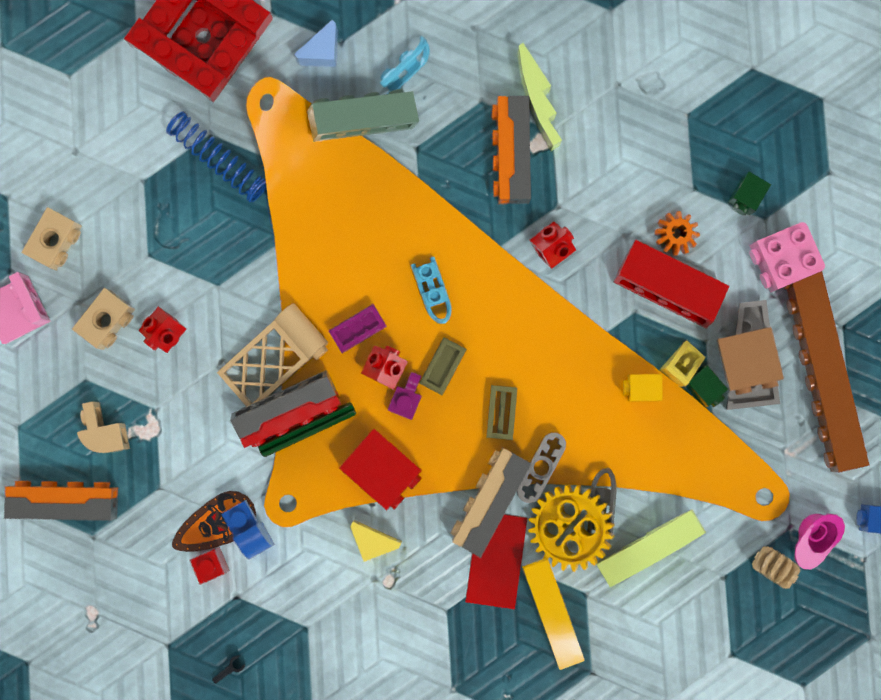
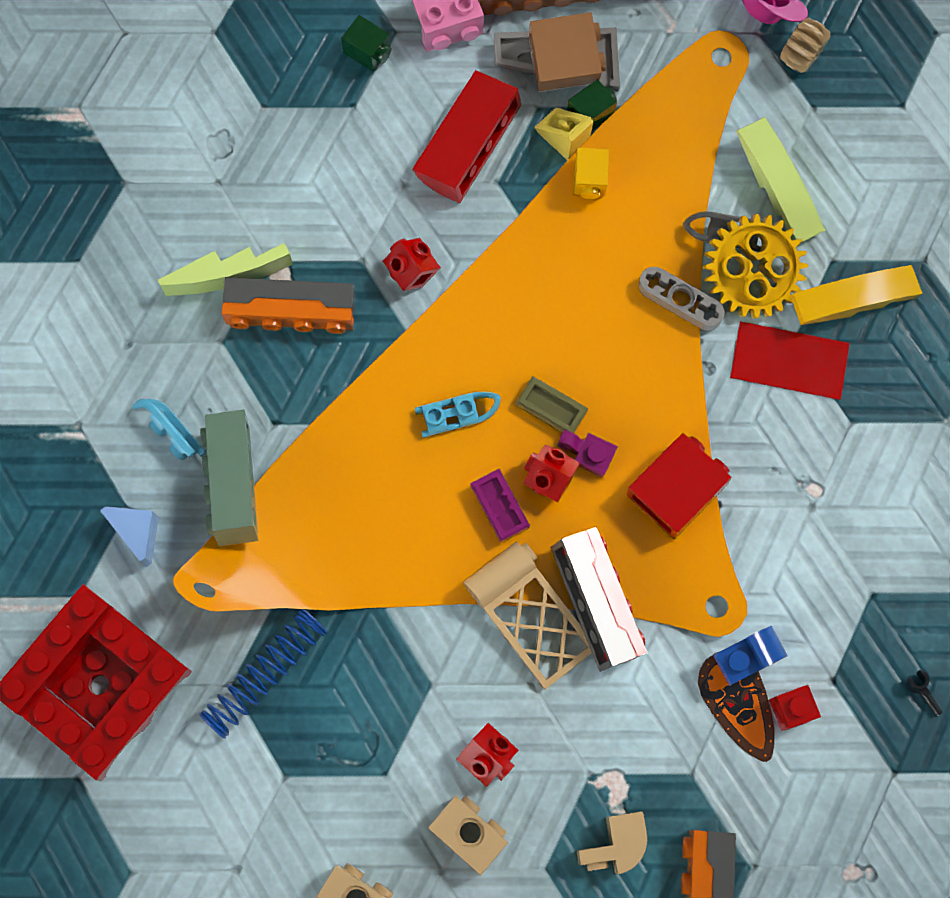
camera: 90 degrees left, 10 degrees down
dark green axle [258,402,356,457] -> none
light yellow slope [350,520,402,562] -> none
piece [450,448,531,558] -> none
olive tile [486,385,517,440] -> none
orange gear [654,211,700,256] -> none

